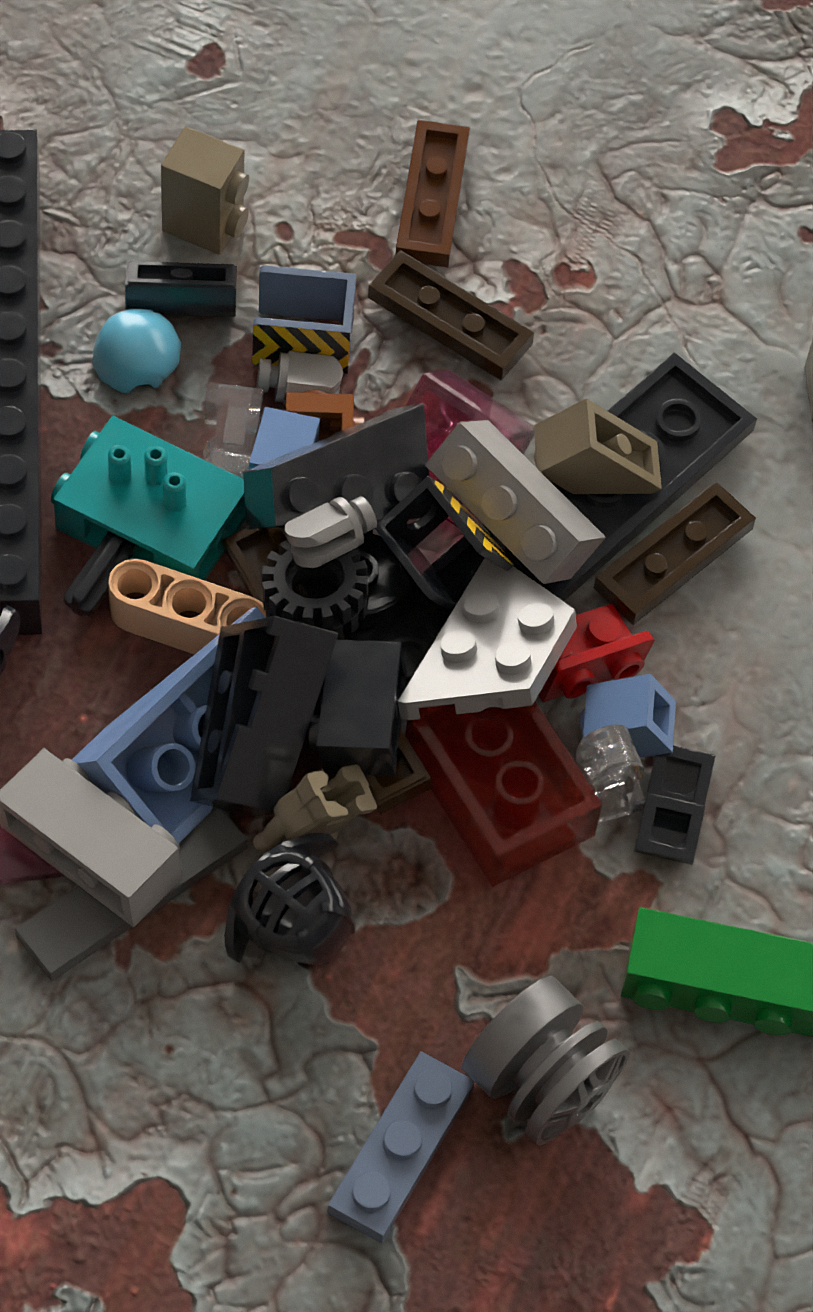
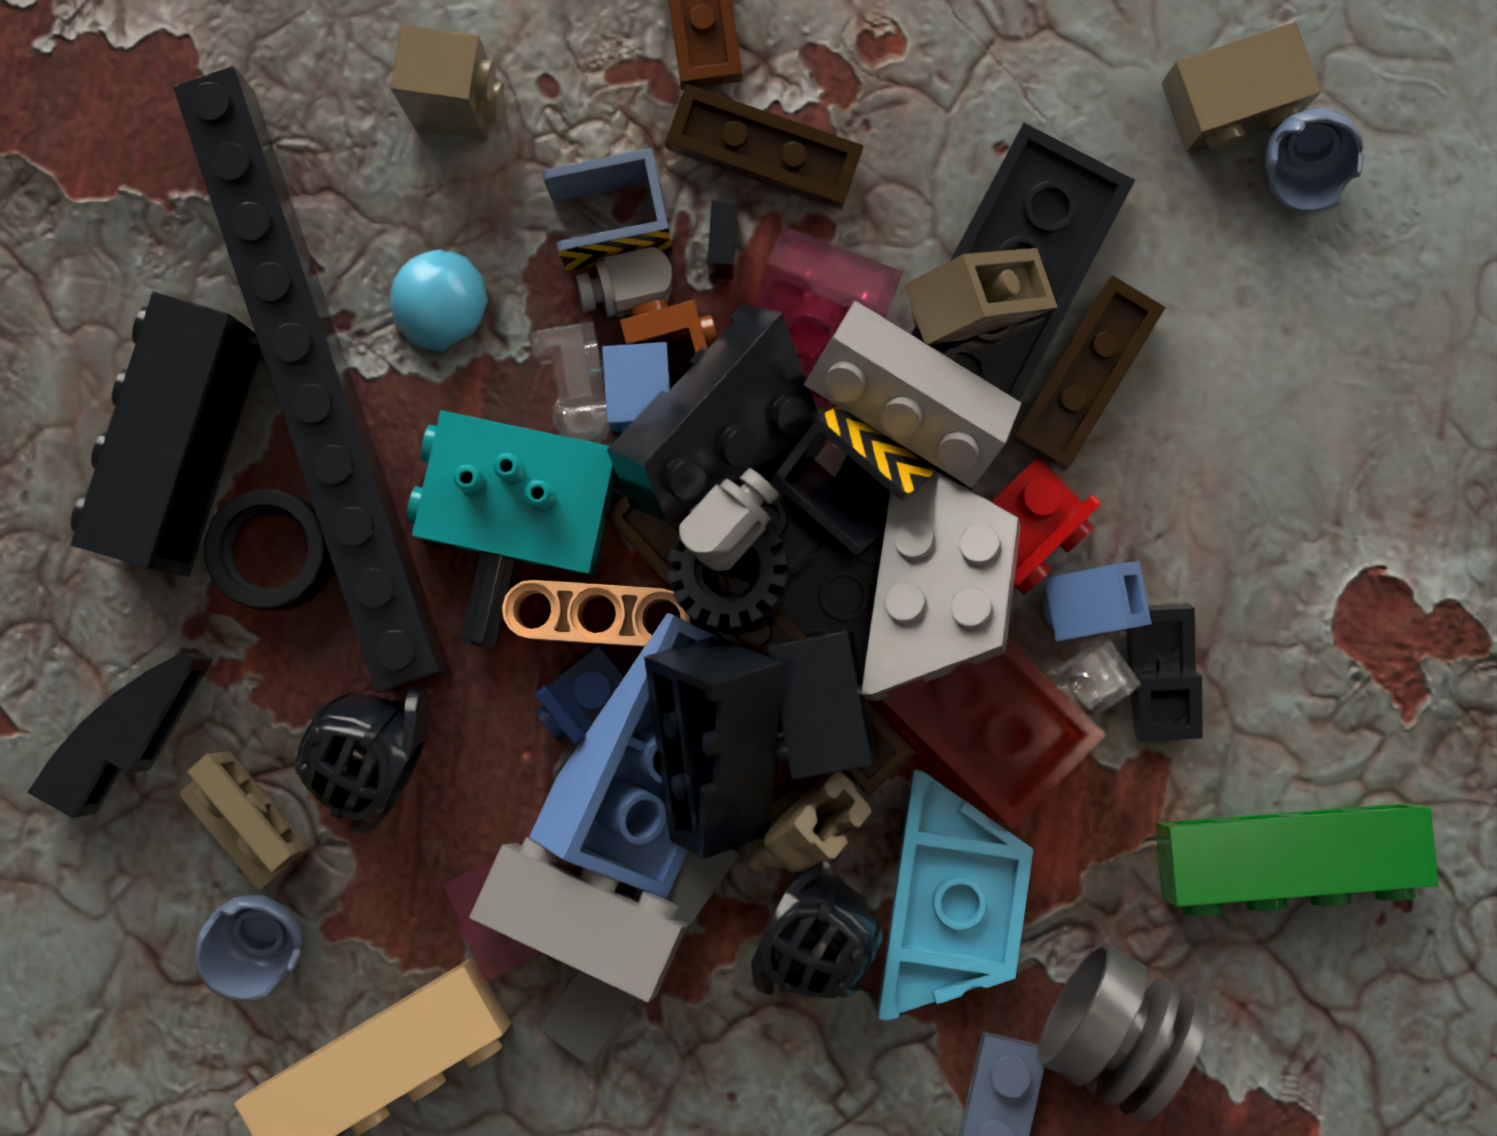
camera: 10 degrees left, 25 degrees up
black brick [125,261,237,317] -> none
none -> dark blue bracket [535,645,625,744]
none -> black tile [707,200,738,279]
none -> medium azure wing [876,769,1033,1021]

